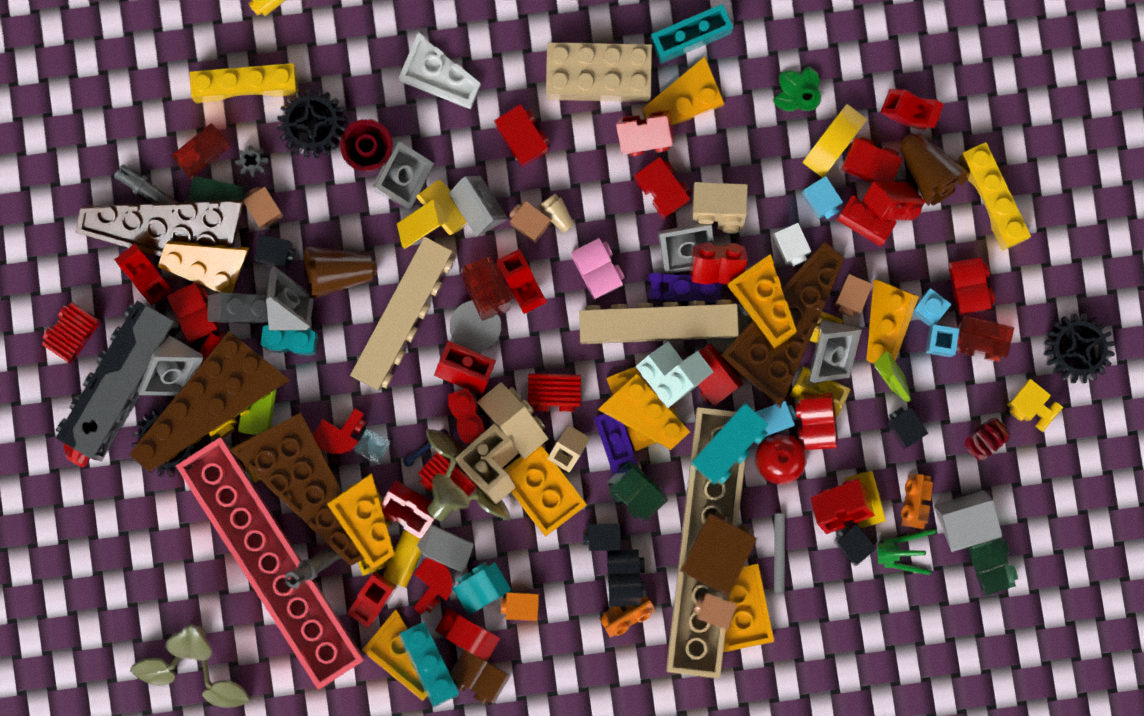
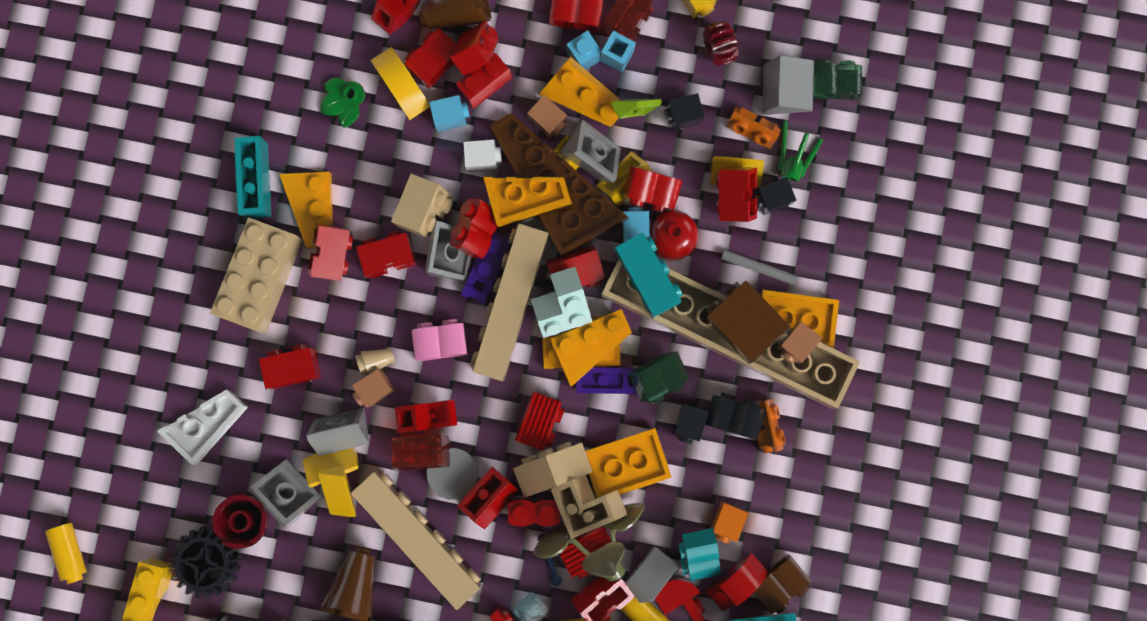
camera: 70 degrees left, 0 degrees up
tan brick [547,425,591,473] -> none

